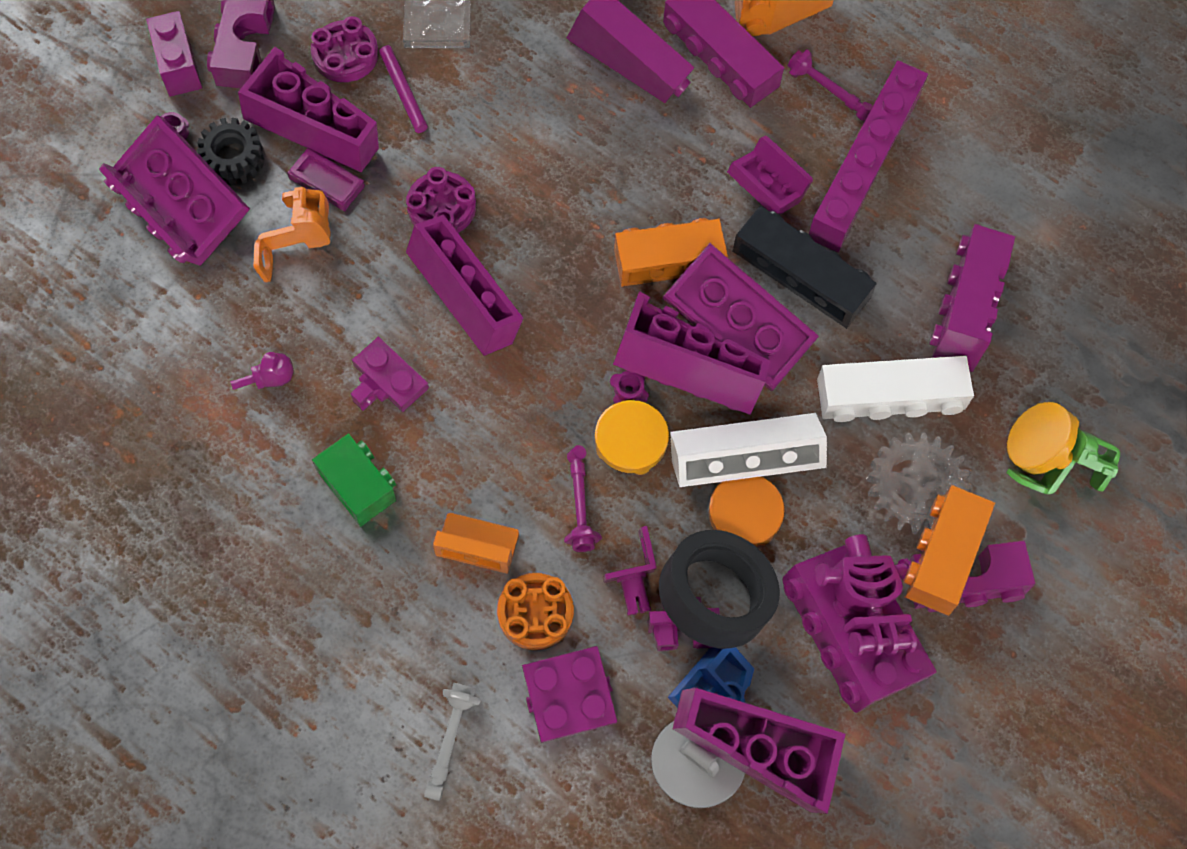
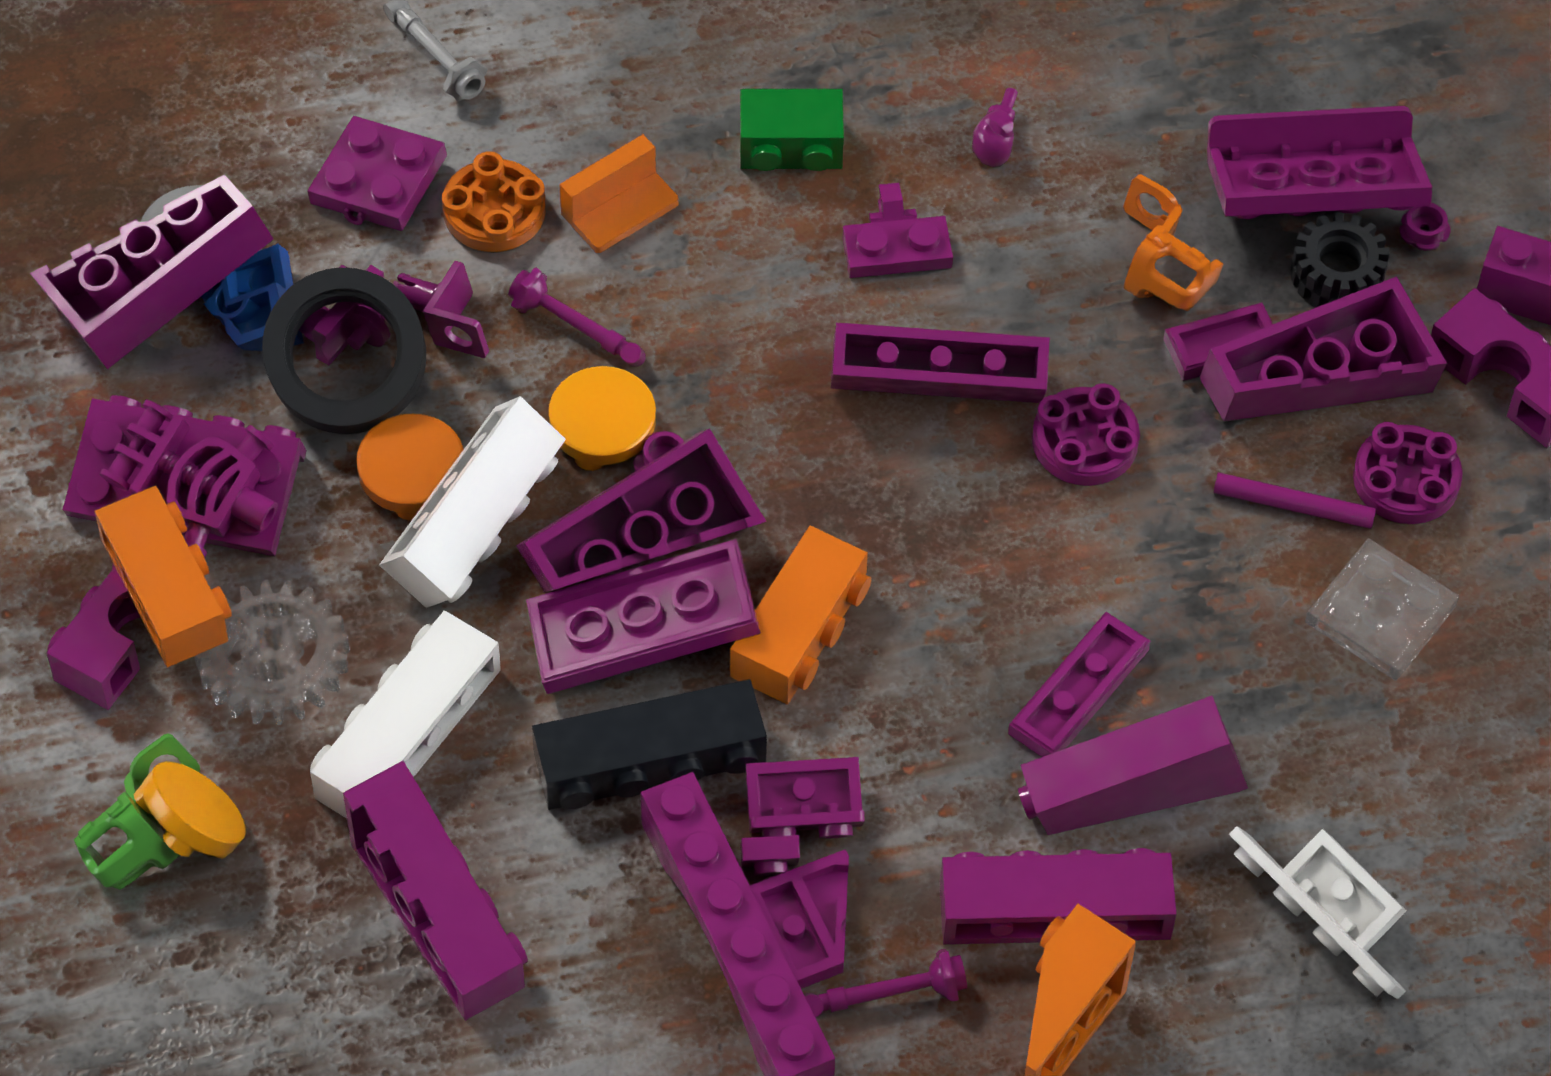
camera: 130 degrees right, 10 degrees down
none -> magenta plate [740,835,800,877]
none -> magenta wing [750,849,849,989]
none -> magenta tile [1008,612,1151,757]

